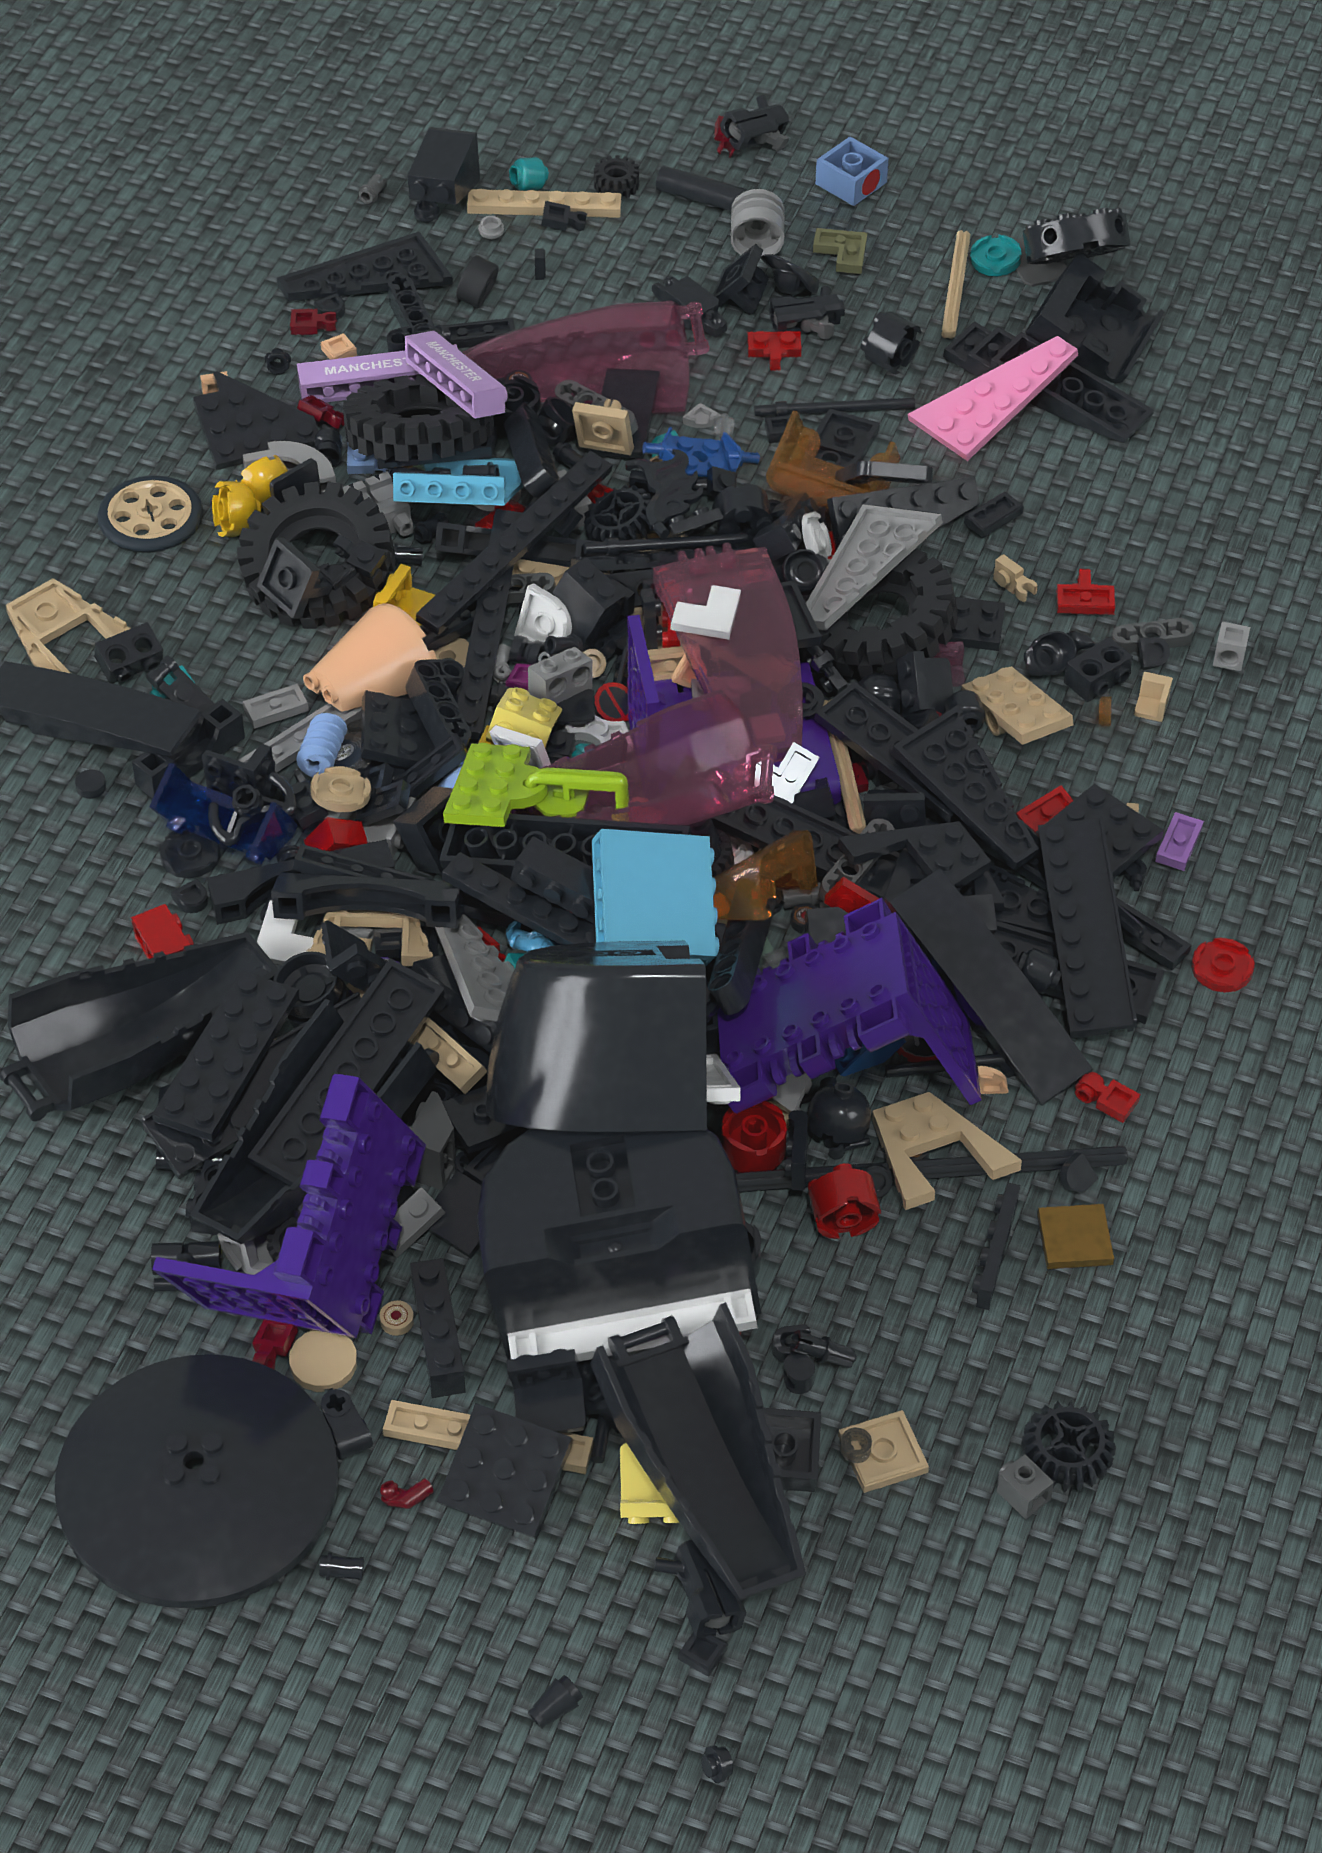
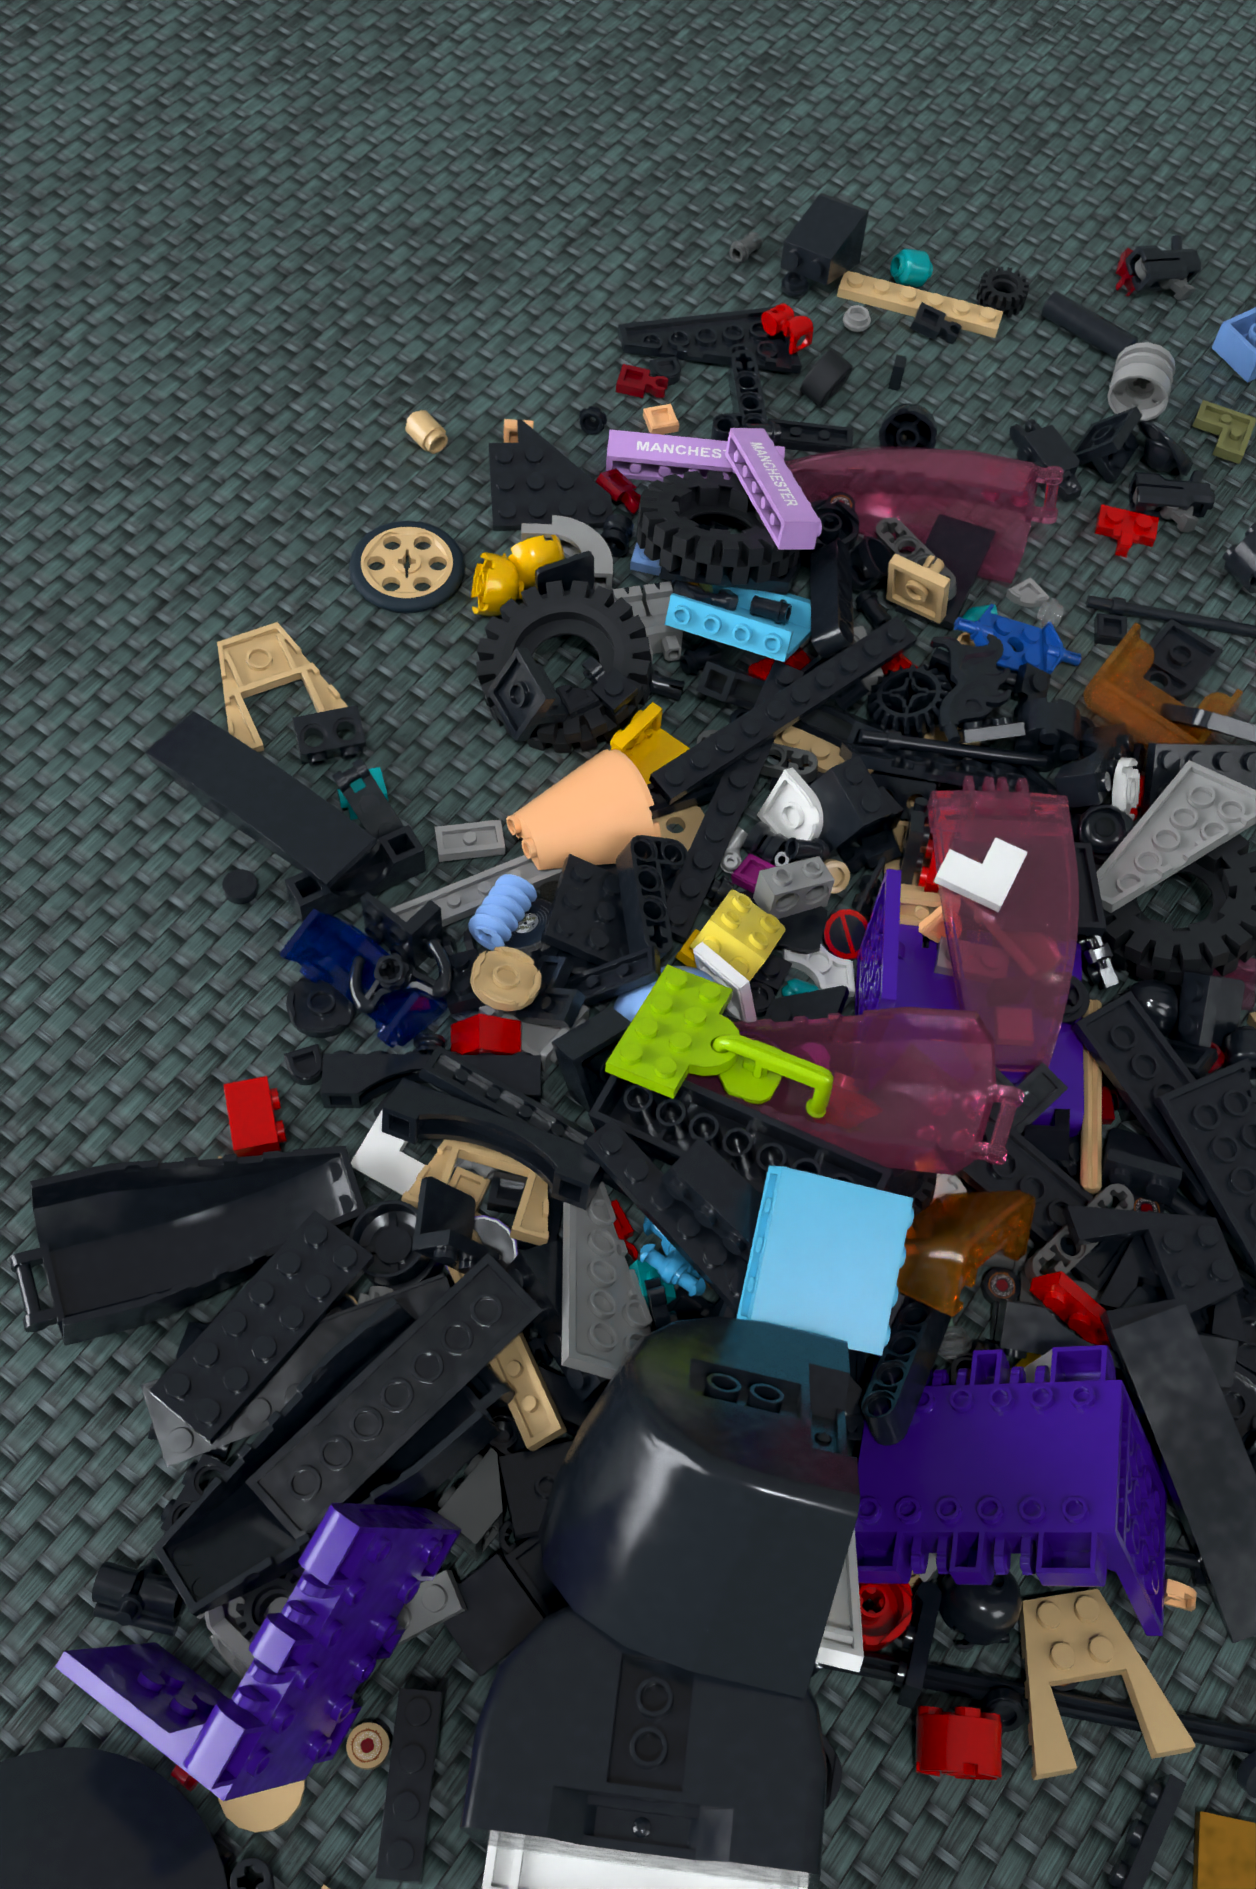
camera: 10 degrees right, 10 degrees up
none -> tan brick [405,410,448,454]
none -> red leg [761,303,813,355]
none -> black cylinder [879,403,937,465]

